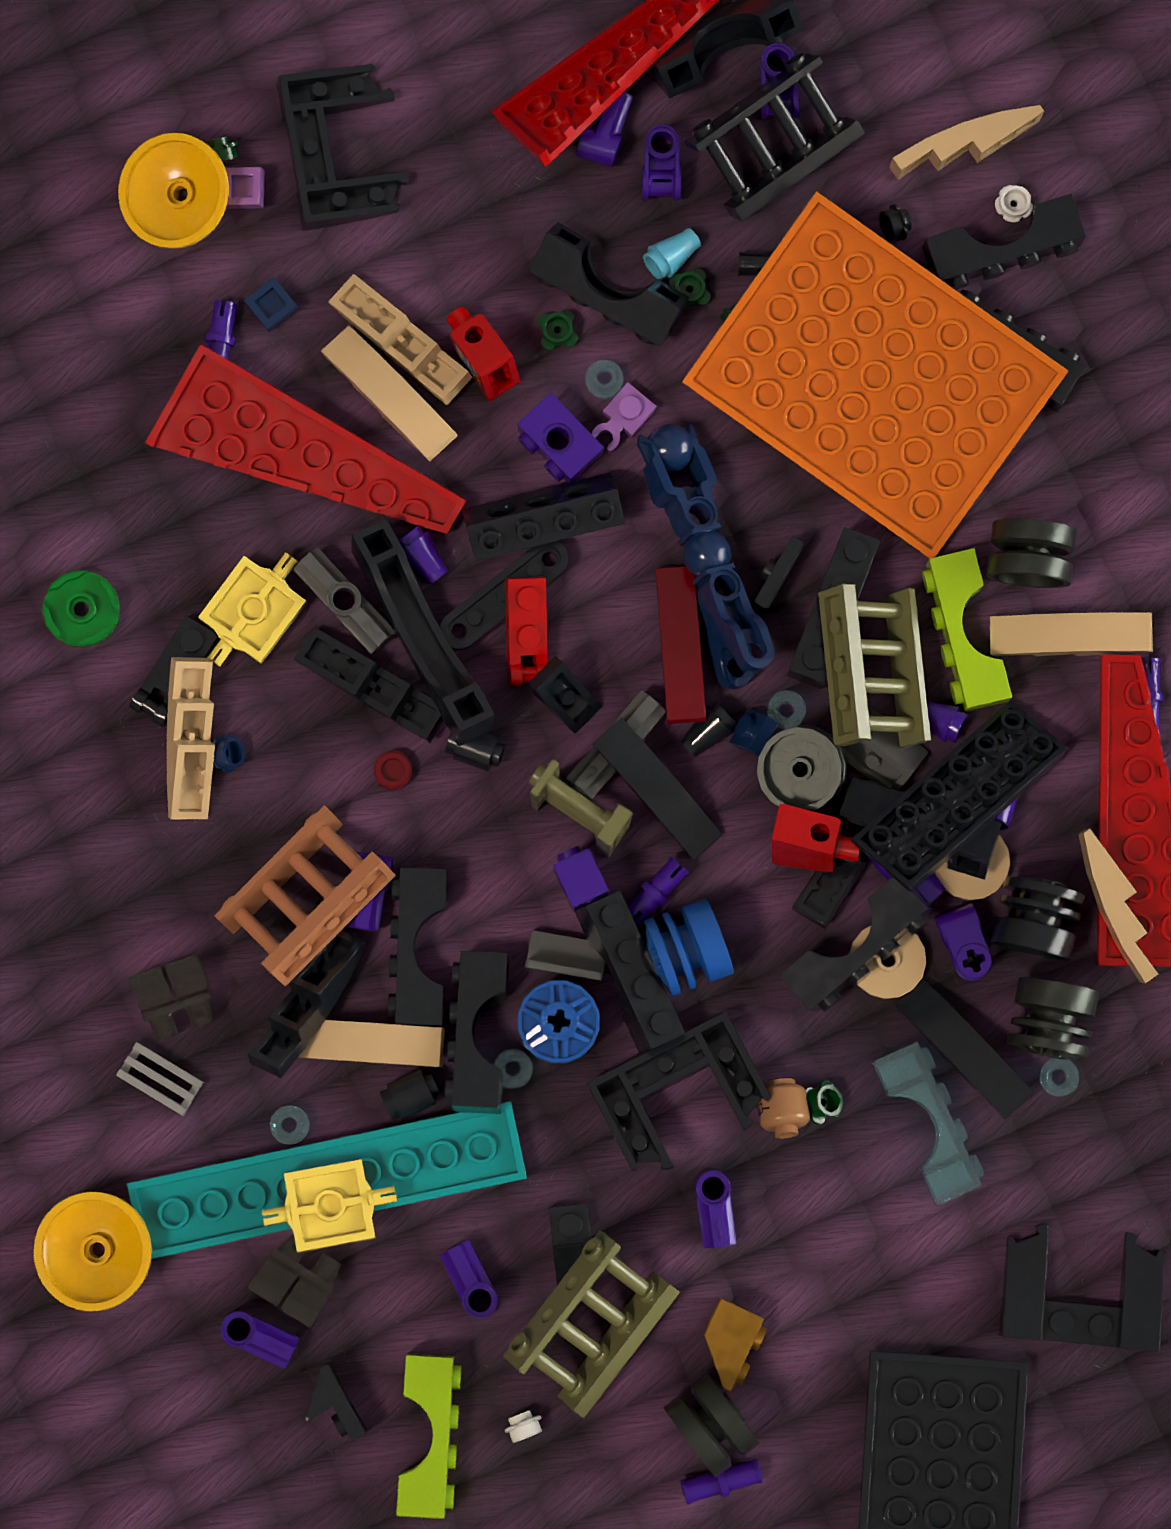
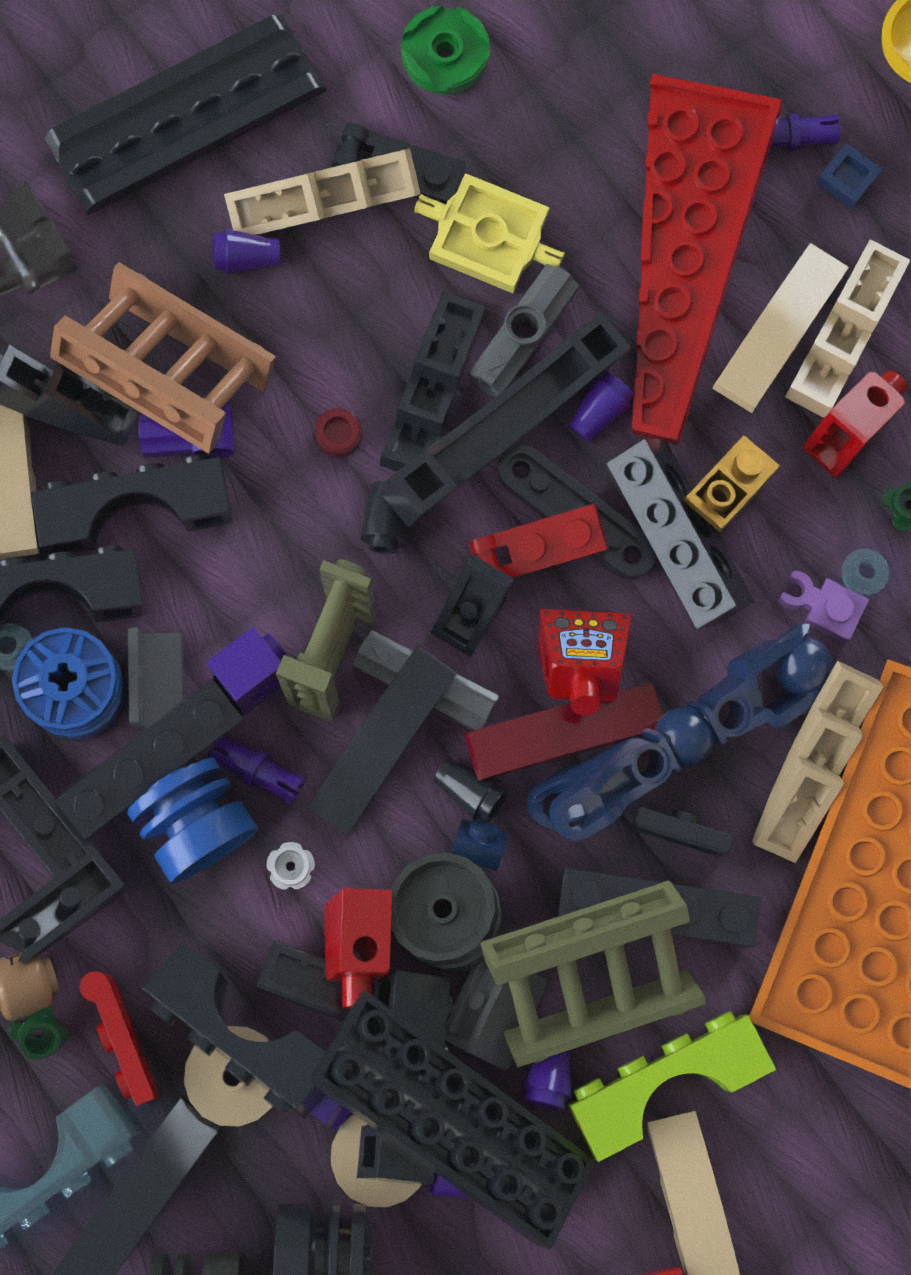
camera: 75 degrees right, 5 degrees down
dark blue plate [212,735,245,773] -> none
dark purple brick [517,393,604,483] -> none
clear light blue plate [767,690,806,729] -> none
dark purple piece [935,903,992,981] -> none
pearl dark grey wheel [986,518,1077,588] -> none
none -> black plate [44,15,327,215]
none -> red plate [79,971,161,1106]
none -> dark purple cone [213,228,280,275]
none -> white plate [266,842,315,890]
none -> red torso [537,609,631,715]
none -> pearl gold slope [684,435,780,532]
none -> tan slope [752,661,883,863]

